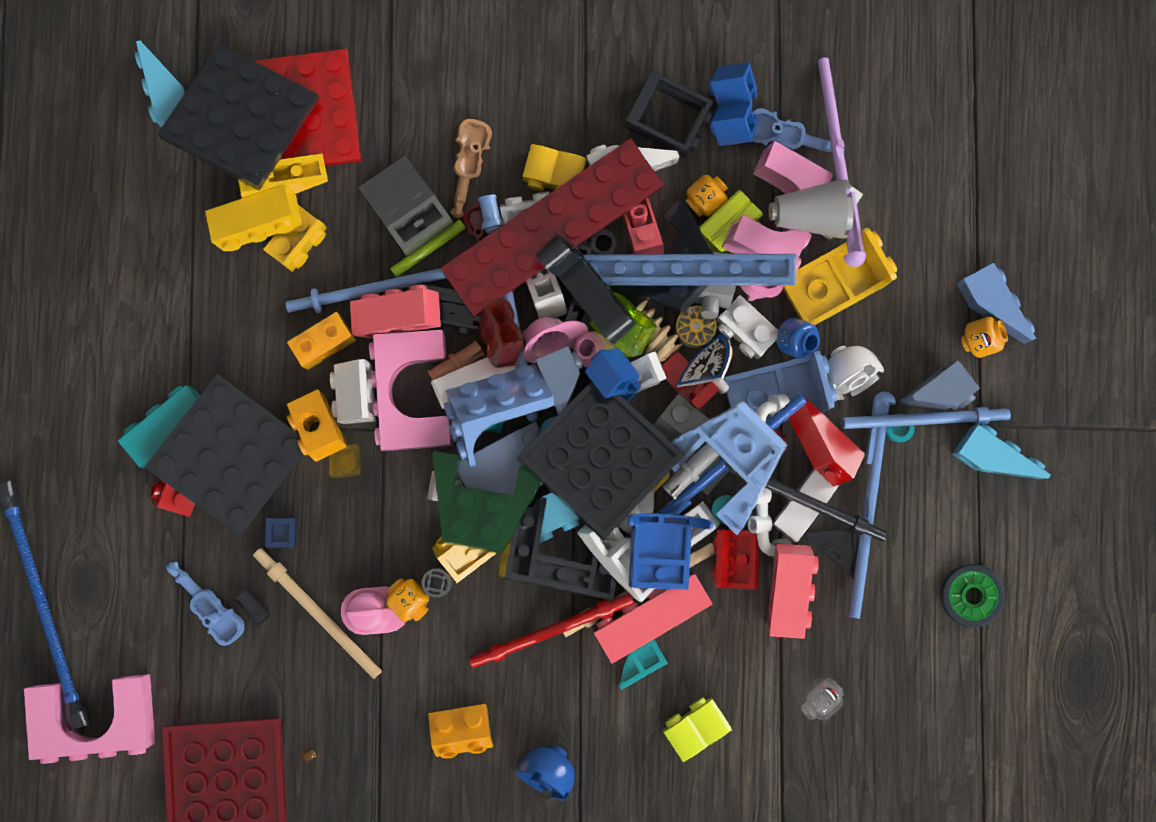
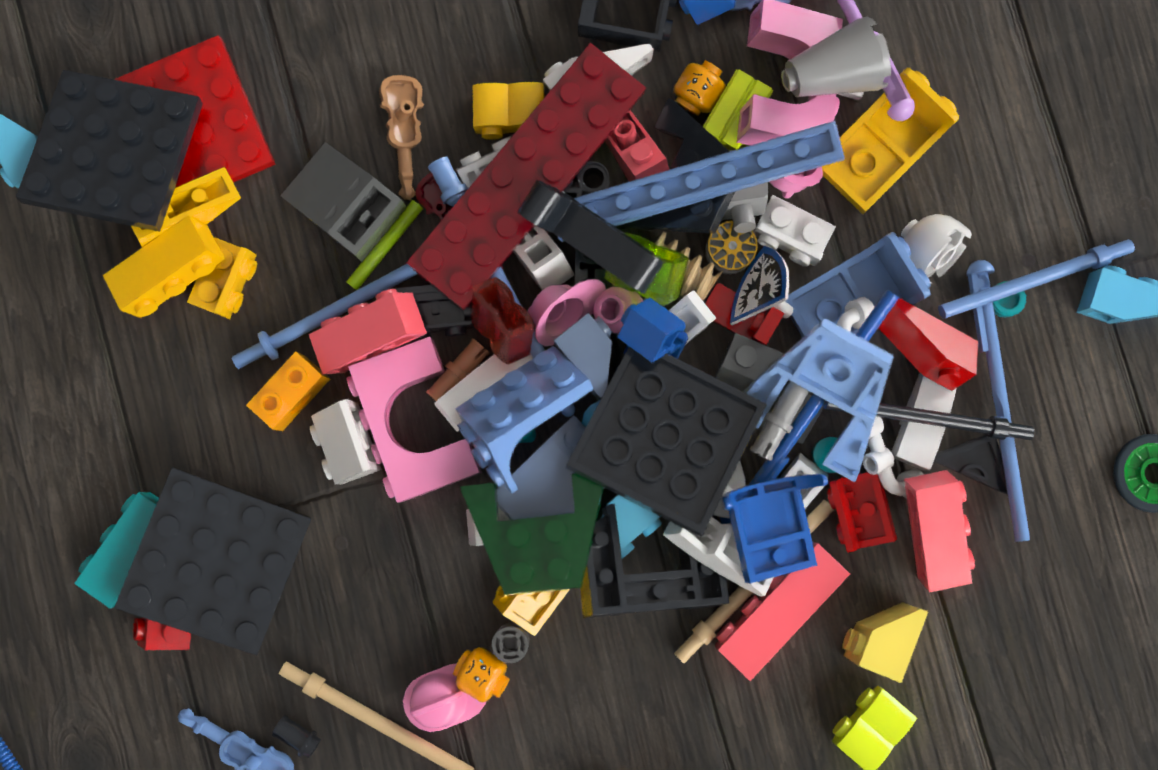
camera: 15 degrees left, 0 degrees up
dark blue plate [265,518,297,547] -> none
light orange brick [287,389,347,462] -> none
clear yellow plate [329,444,361,478] -> none
red bar [469,593,634,668] -> none
teal tile [619,639,668,690] -> none
blue head [776,318,820,359] -> none
clear head [800,678,844,722] -> none
sand blue slope [899,360,980,410] -> none
medium blue slope [956,263,1036,344] -> none
light orange head [961,317,1008,358] -> none
none -> light yellow slope [842,602,928,683]

